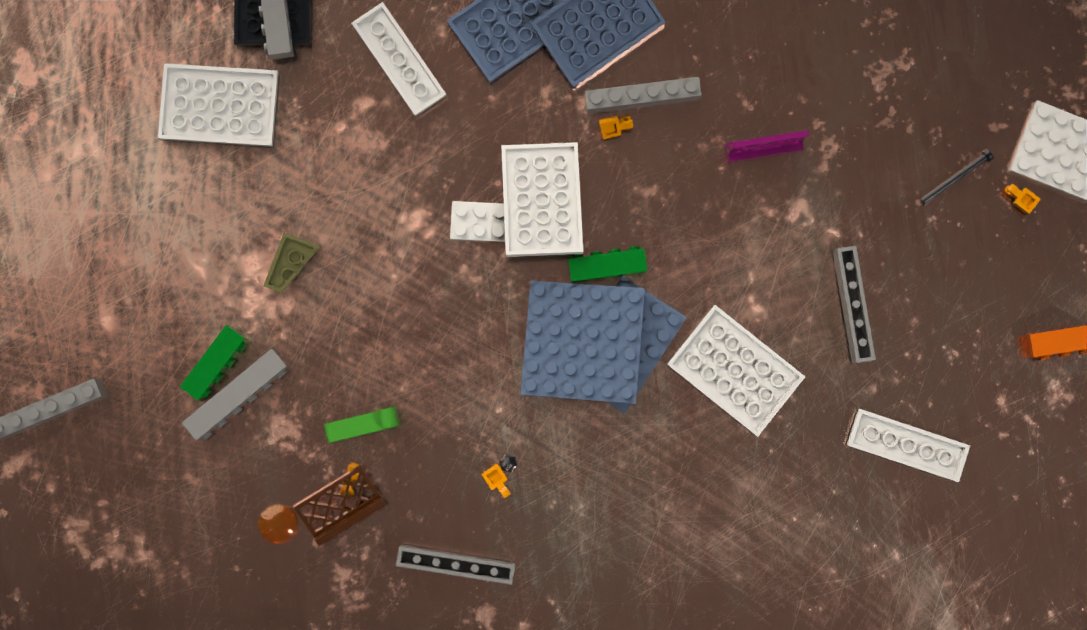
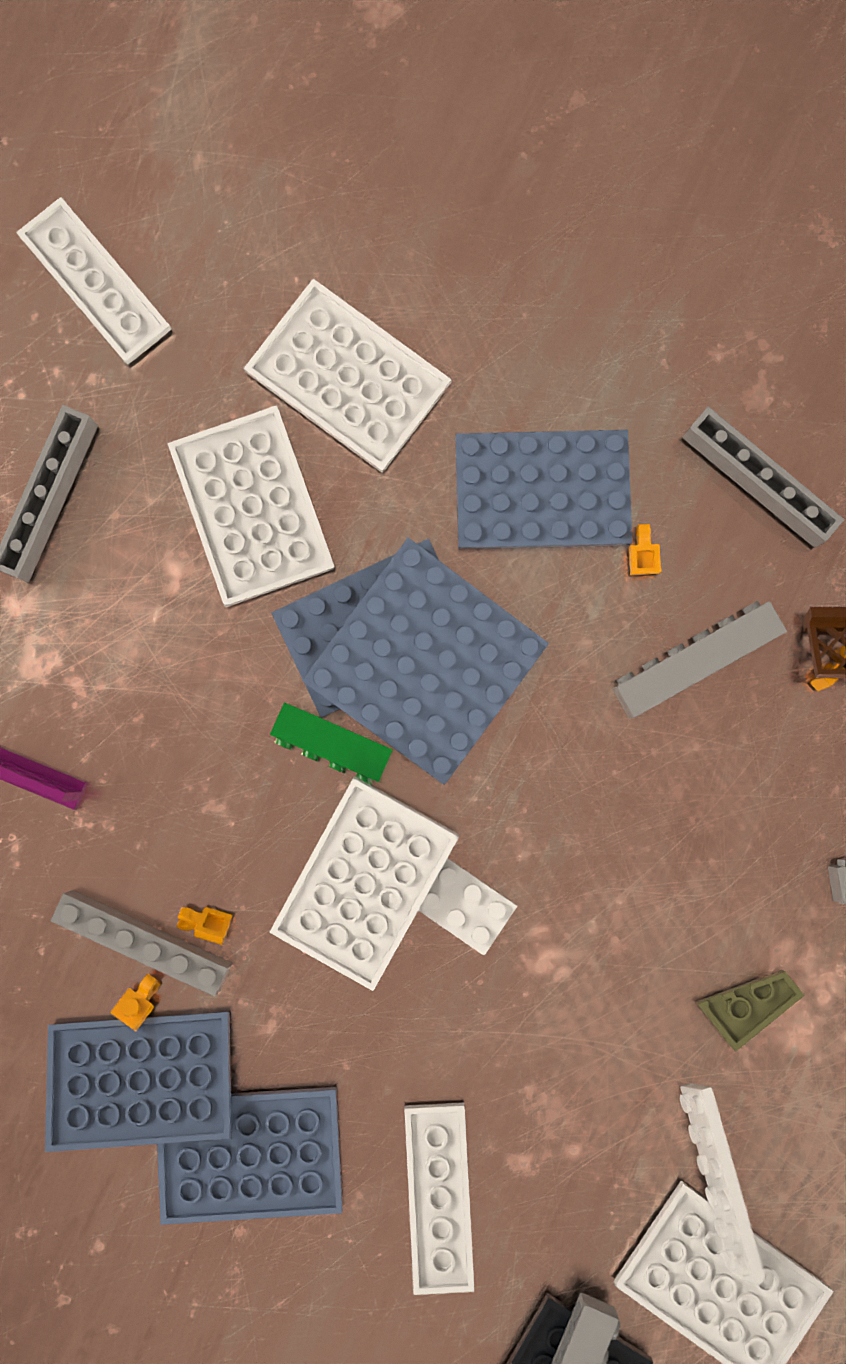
camera: 155 degrees left, 0 degrees up
bright green beam [323,407,401,443] -> none
black piece [499,454,517,473] -> none
none -> light orange plate [110,974,161,1032]
none -> white plate [244,279,451,473]
none -> sand blue plate [455,430,632,550]
none -> light grey brick [612,601,787,719]
none -> white plate [680,1083,767,1285]

